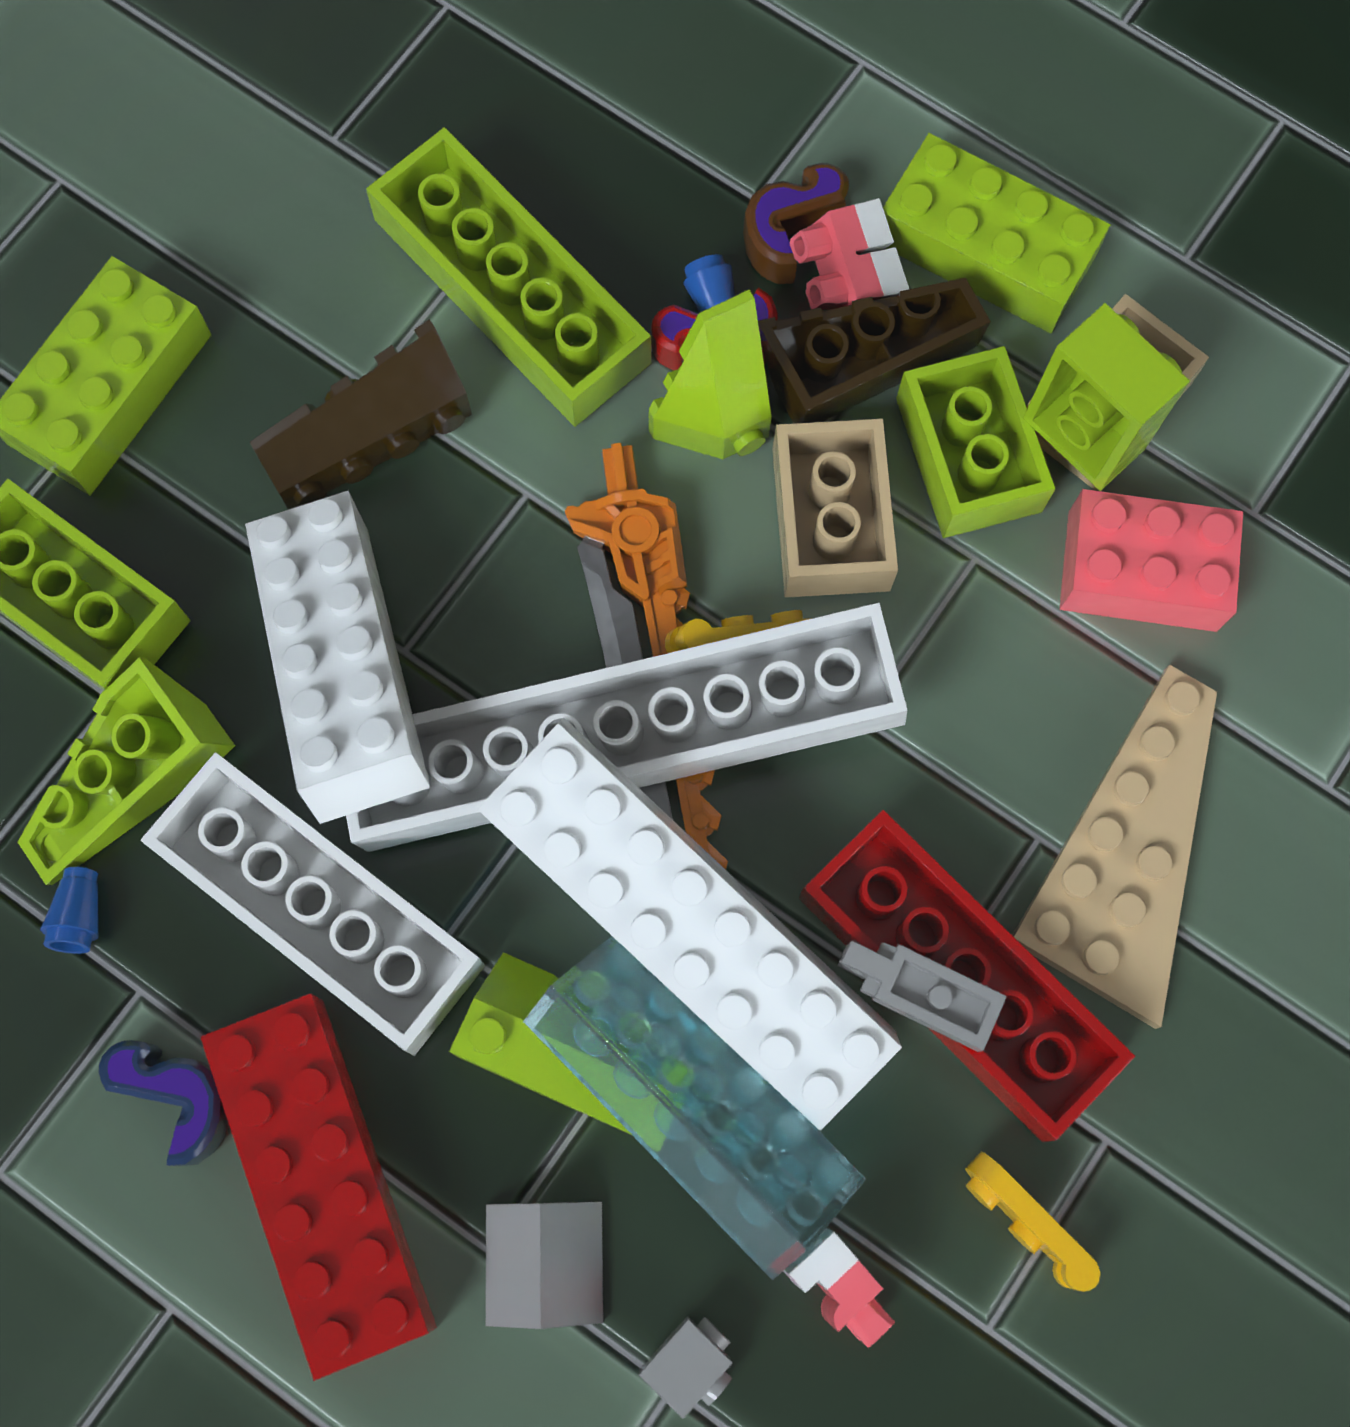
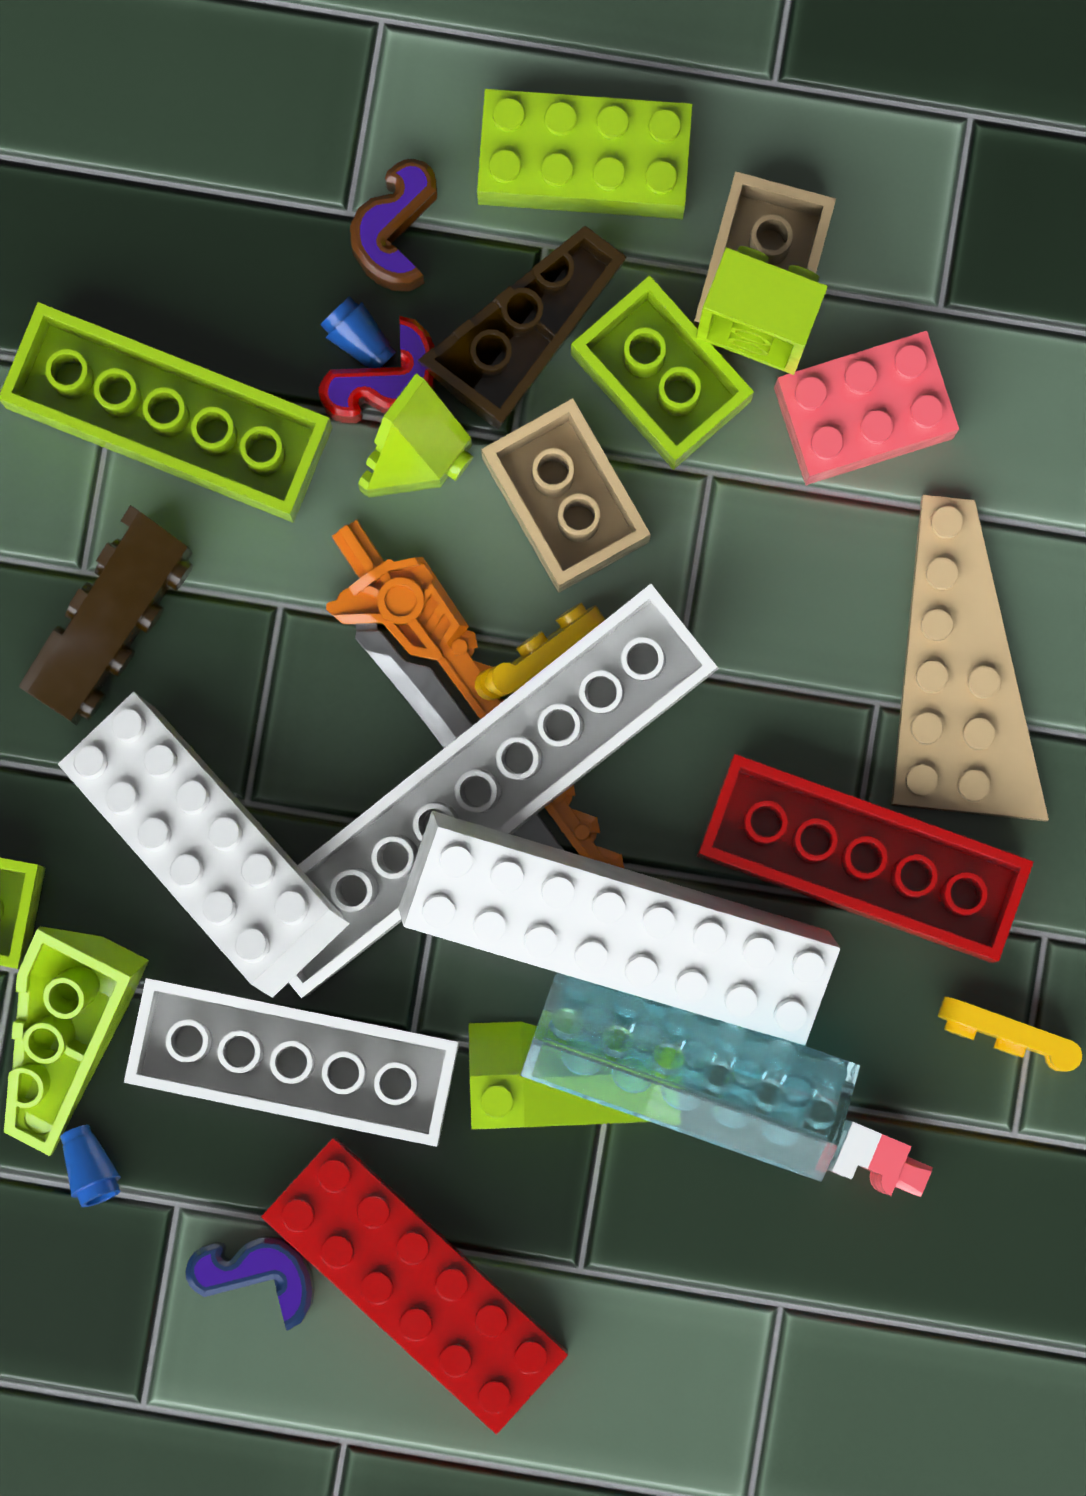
camera: 25 degrees left, 10 degrees up
light grey slope [486,1202,603,1329] -> none
light grey brick [639,1315,732,1419] -> none
coral hips [790,198,909,310] -> none
light grey hinge [838,941,1007,1052] -> none

